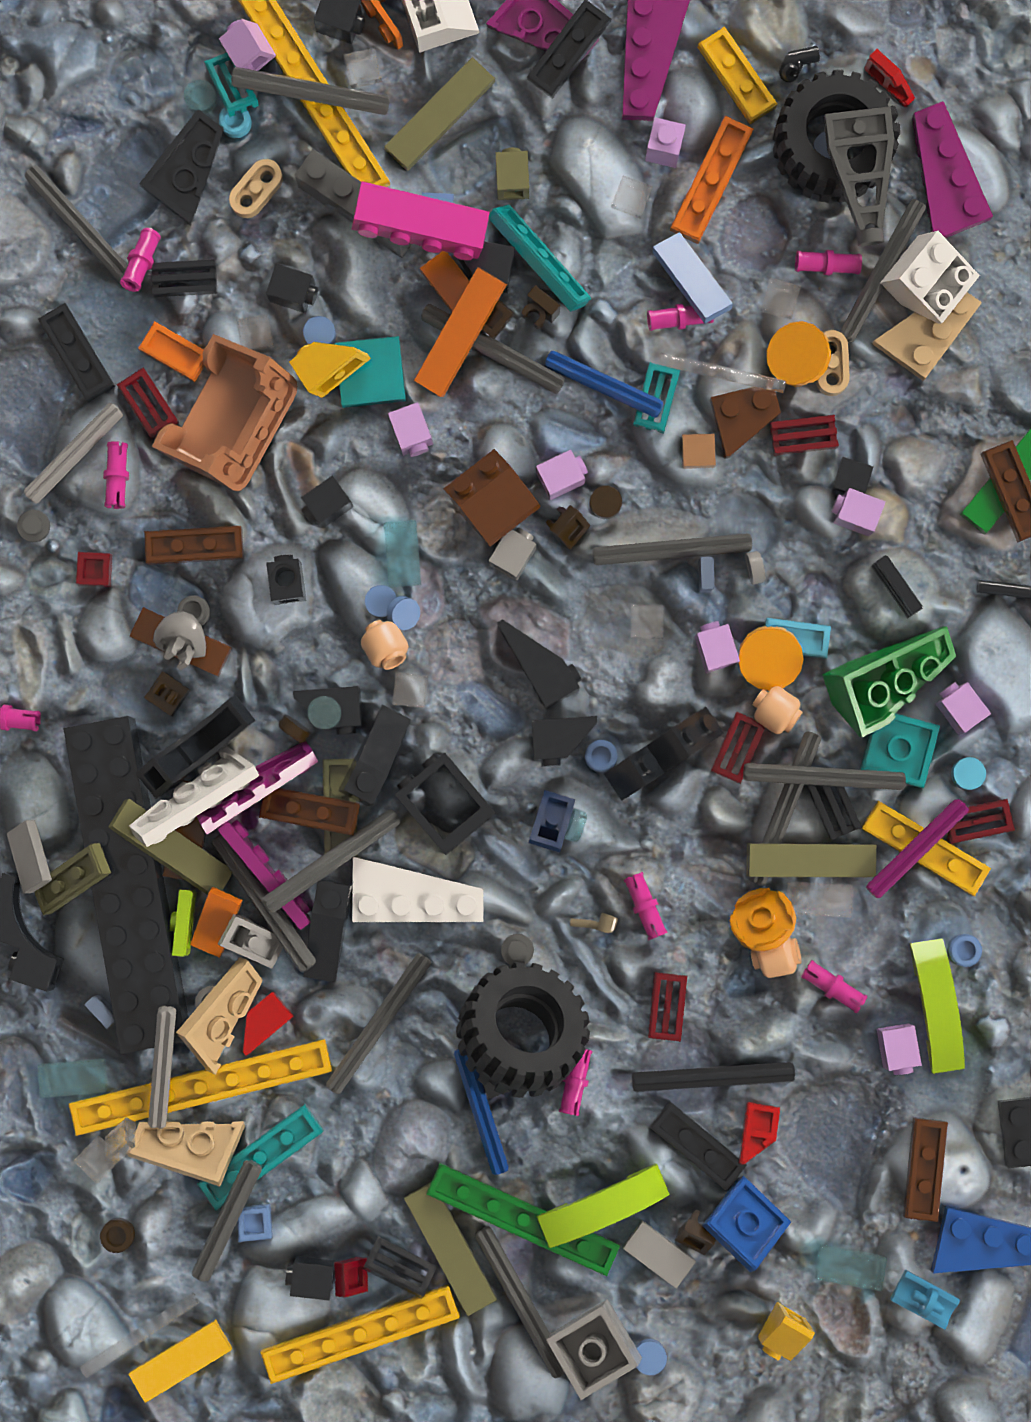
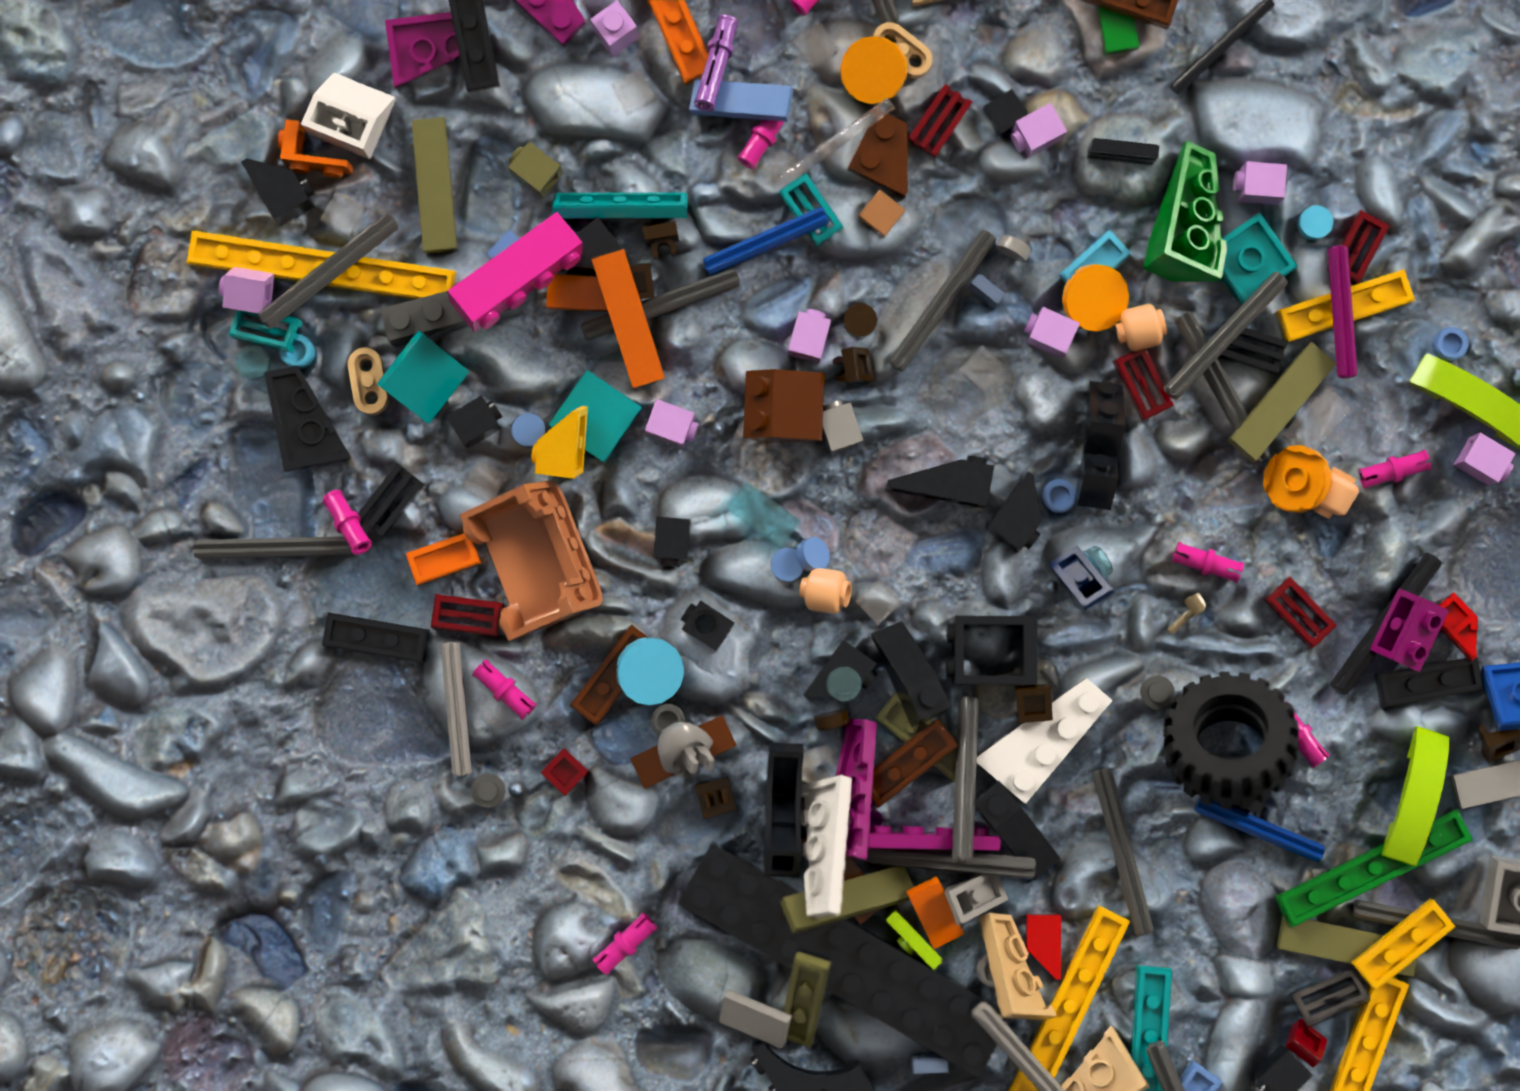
camera: 50 degrees left, 0 degrees up
none -> teal tile [377,331,470,424]
none -> medium azure tile [616,637,684,705]
none -> medium lavender pin [694,15,739,112]
none -> dark brown tile [1015,684,1053,723]
none -> yellow tile [1350,898,1456,991]
none -> magenta brick [1370,588,1449,672]

